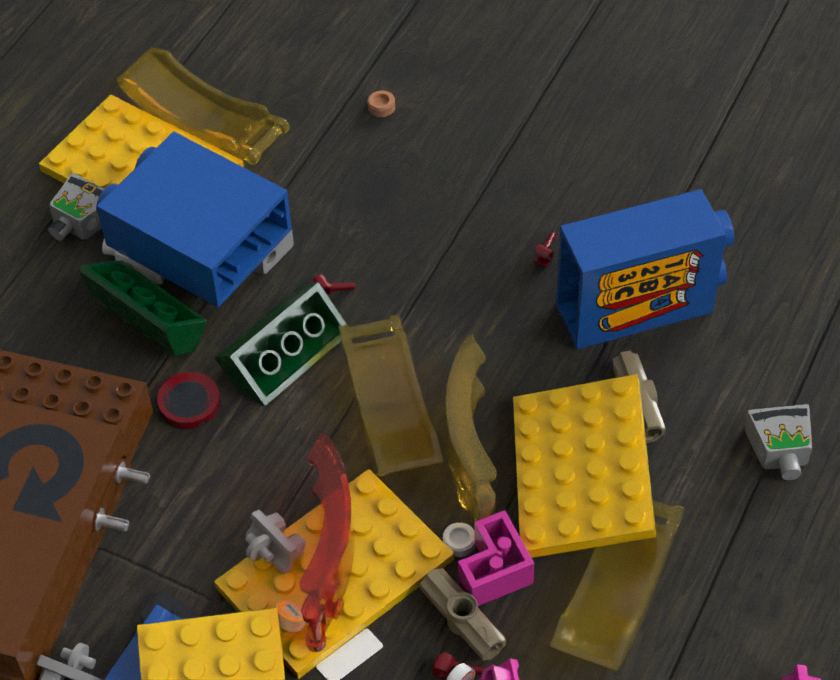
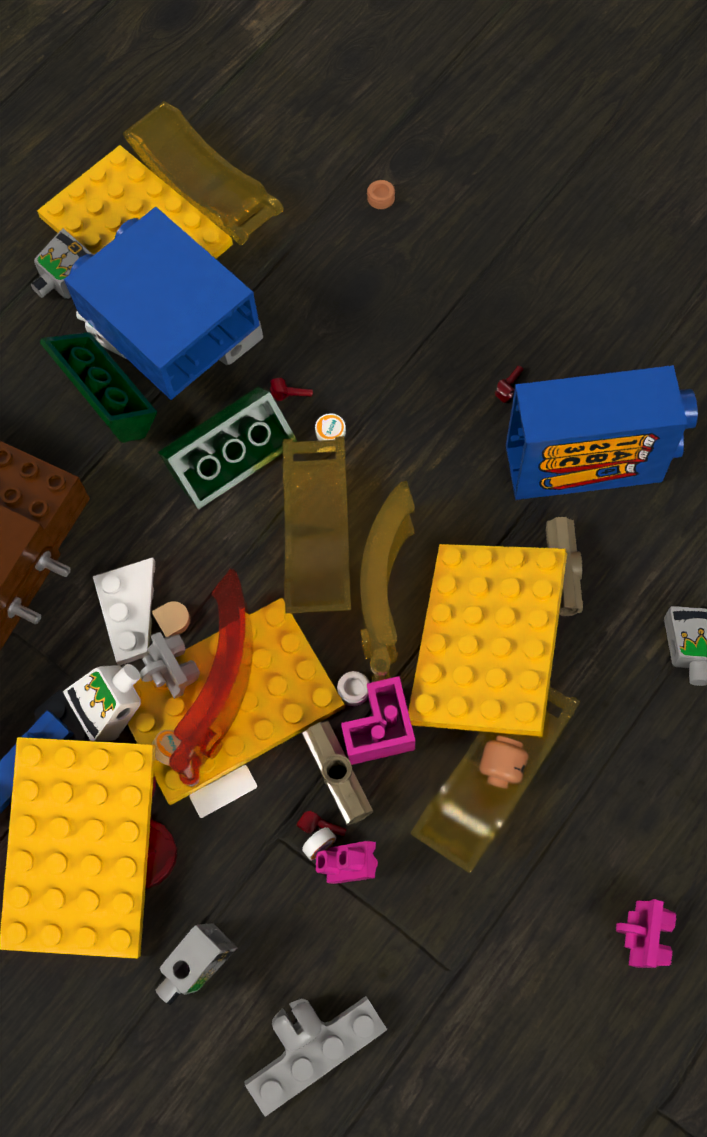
camera: 15 degrees right, 15 degrees up
tile [157,372,220,429] -> none
none -> white torso [63,664,141,742]
none -> white wing [93,557,155,666]
none -> tan tile [152,602,190,637]
none -> white tile [315,414,346,445]
none -> nougat head [479,736,528,789]

